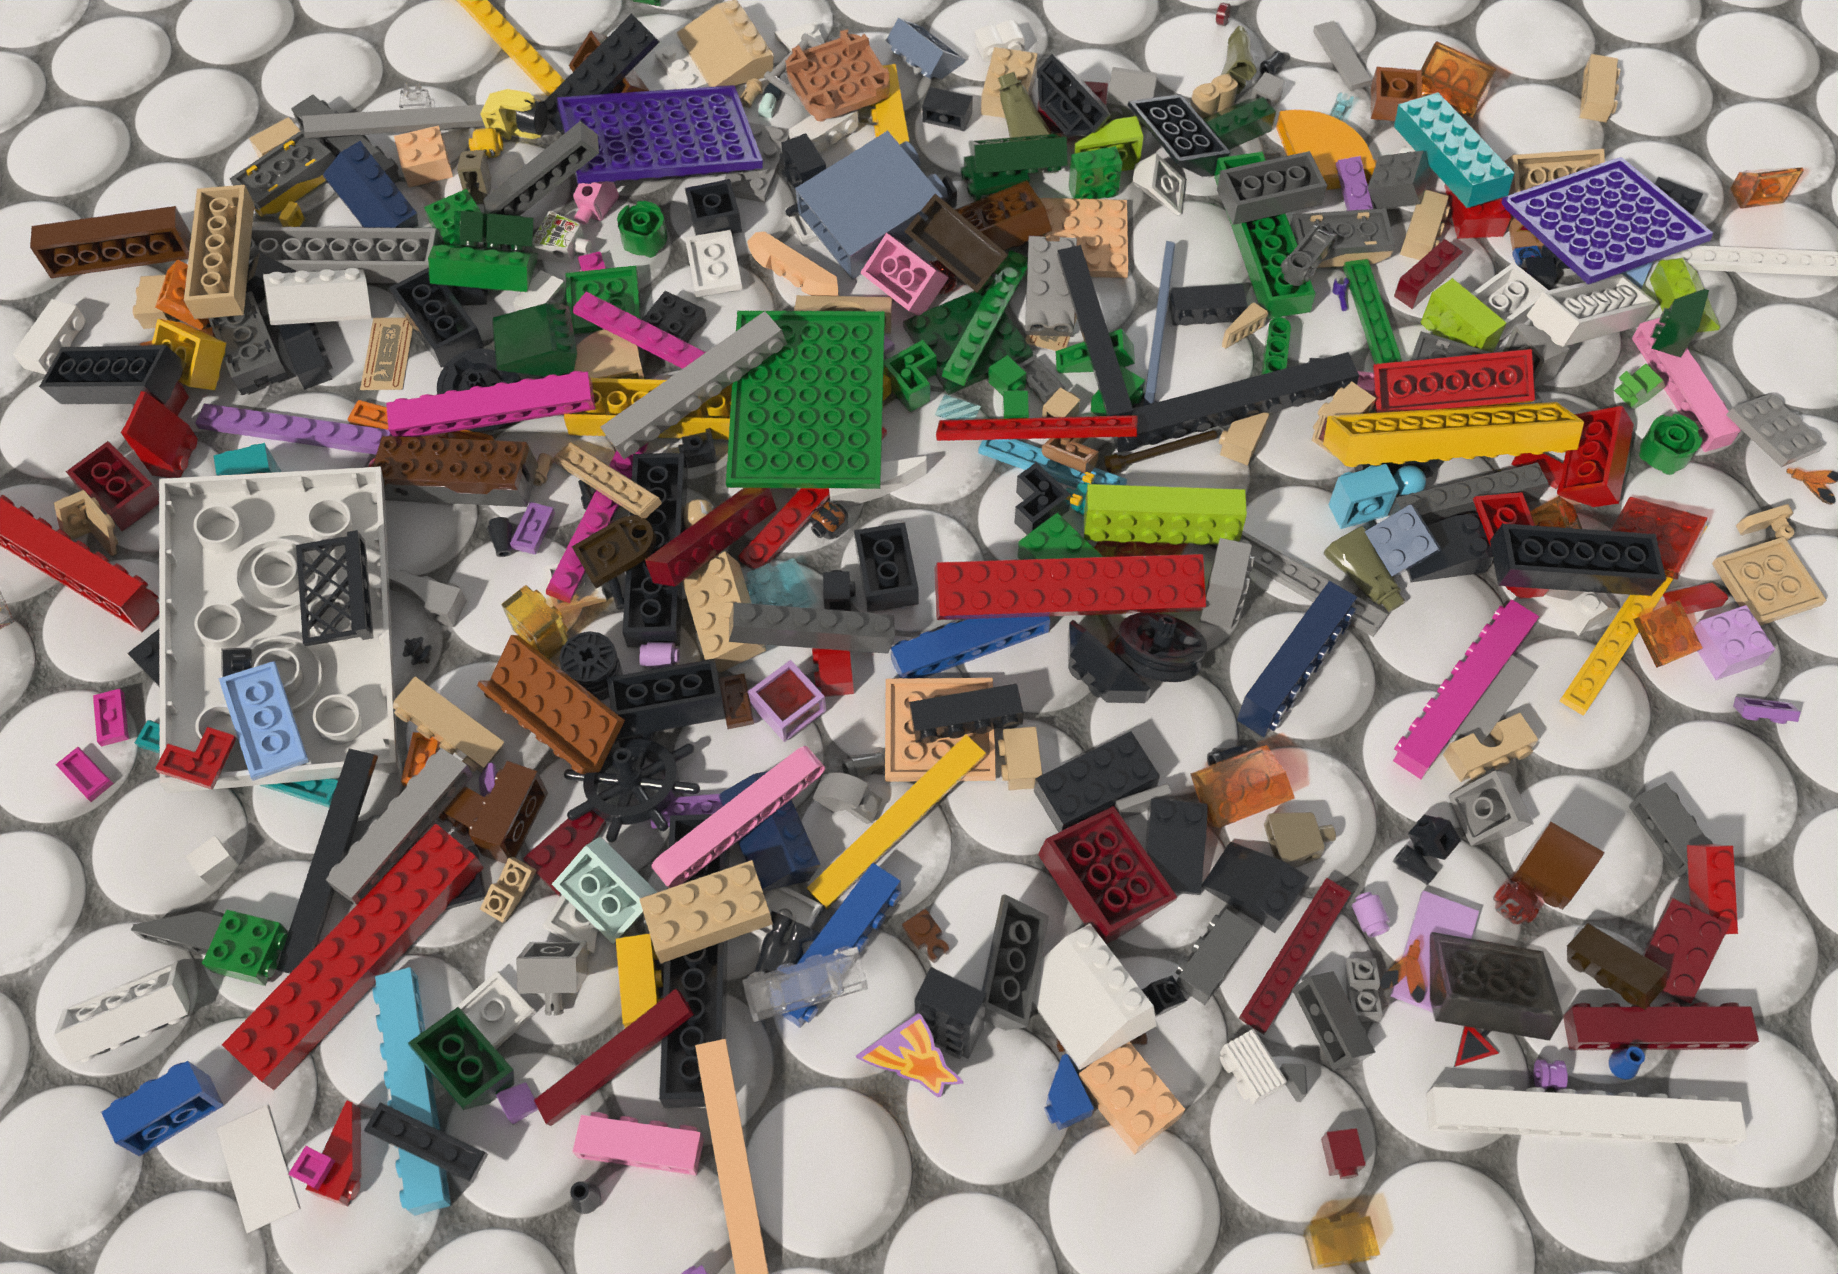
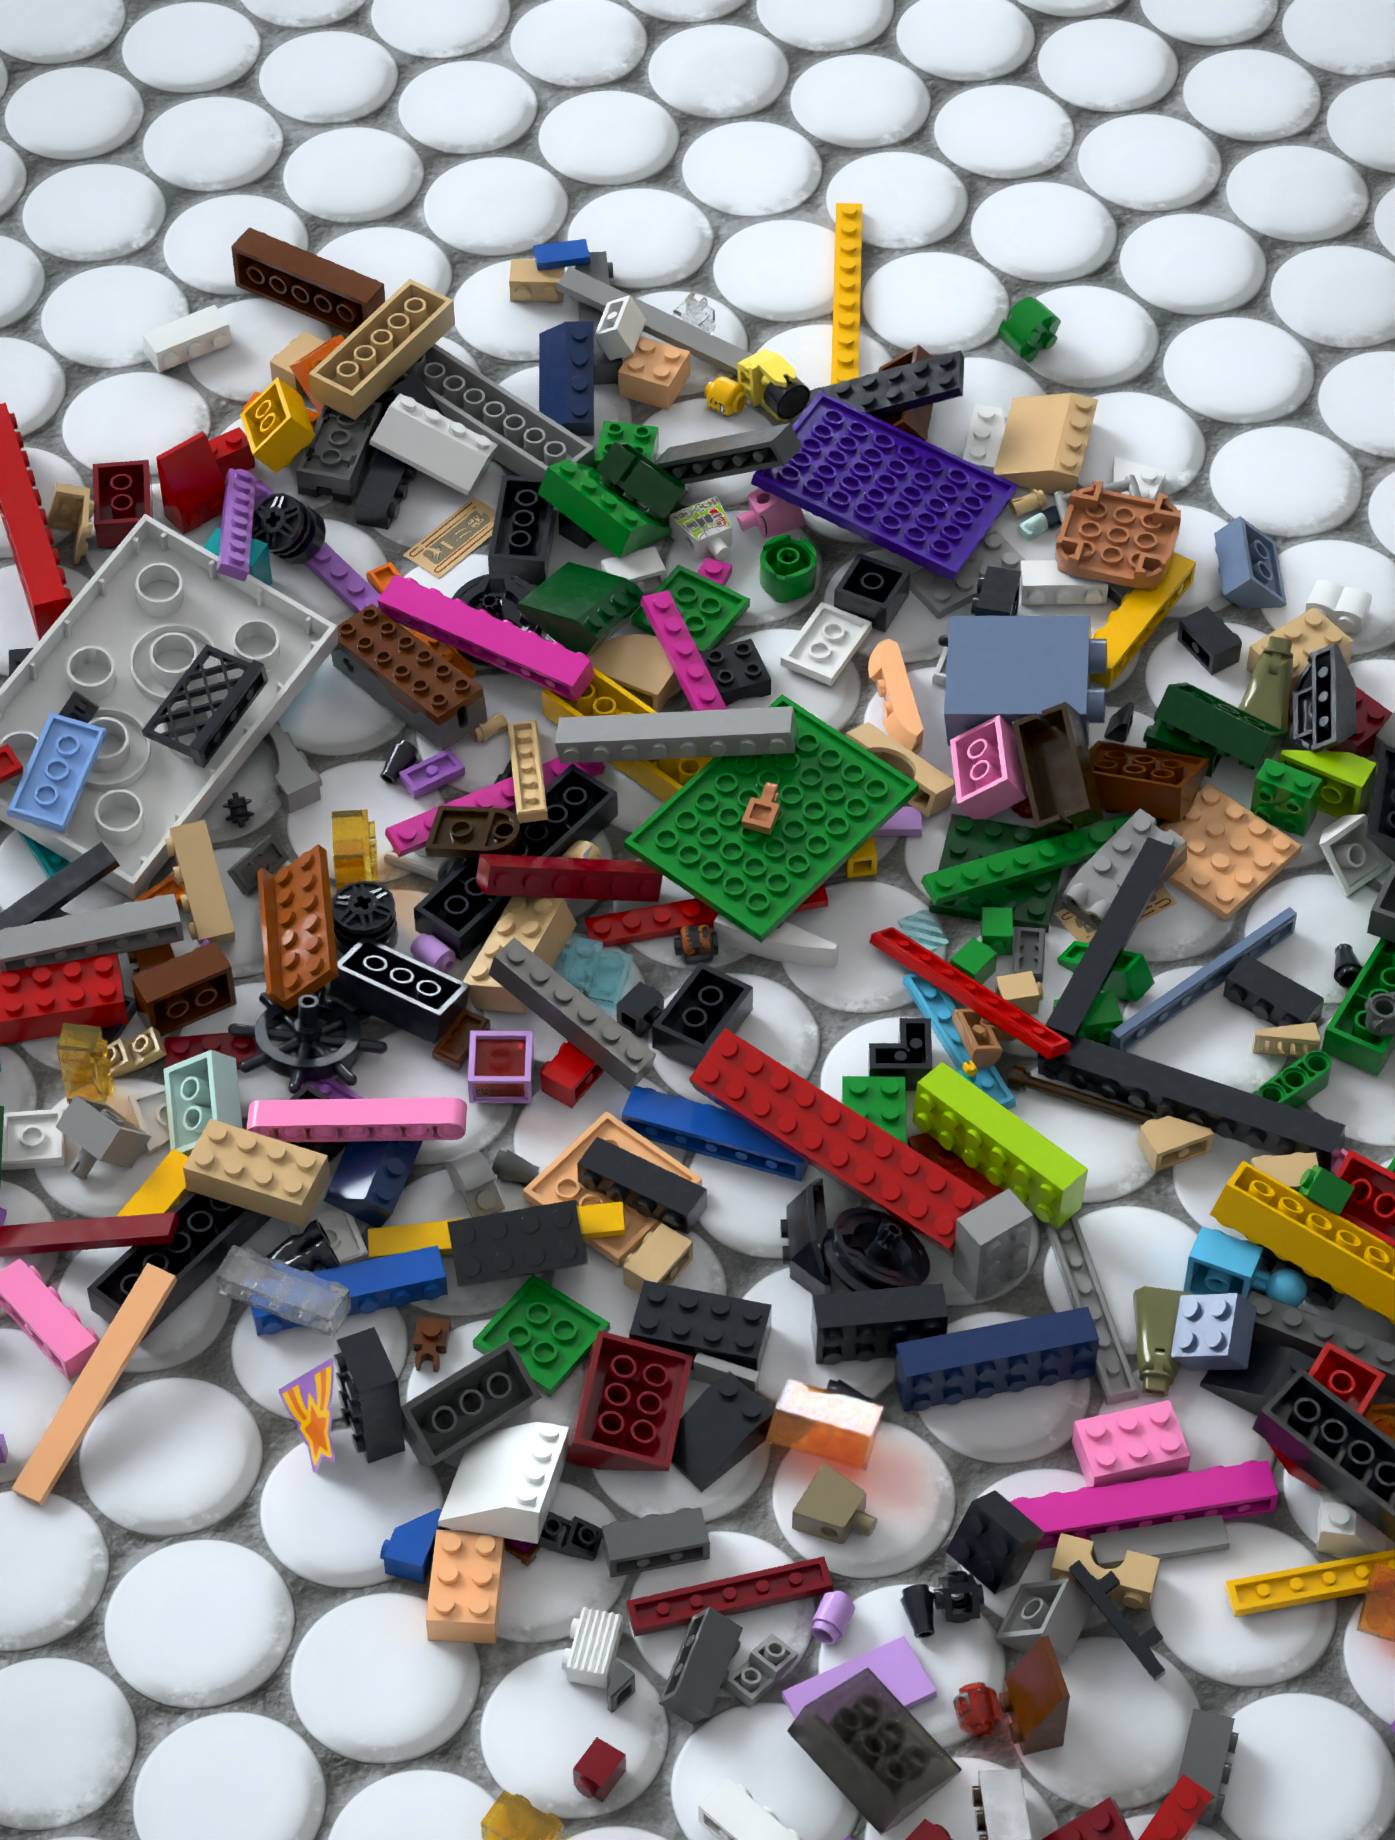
camera: 40 degrees right, 10 degrees down
black brick [39,345,187,404] -> none
dark grey piece [229,129,335,217] -> none
yellow plate [279,201,305,227] -> none
dark tan torso [457,150,491,204] -> none
black brick [678,428,717,468] -> none
green brick [884,340,937,412] -> none
black slope [1202,841,1309,933] -> none
clear orange piece [1380,939,1425,1003] -> none
piece [1454,998,1518,1067] -> none
none -> clear yellow brick [56,1023,115,1104]
none -> medium lavender plate [217,468,256,582]
none -> dark grey plate [226,835,289,895]
none -> black wheel [252,493,326,564]
none -> black brick [447,1200,589,1287]
none -> green plate [473,1274,610,1397]
none -> blue tile [533,239,591,271]
none -> white brick [594,295,646,361]
none -> nougat plate [741,782,780,835]
none -> black brick [811,1283,948,1365]
none -> black brick [946,1490,1045,1594]
none -> black hinge [1068,1560,1166,1681]
none -> bright pink brick [1072,1400,1191,1488]
none -> green brick [1298,1165,1355,1215]
none -> black cone [1334,944,1363,988]

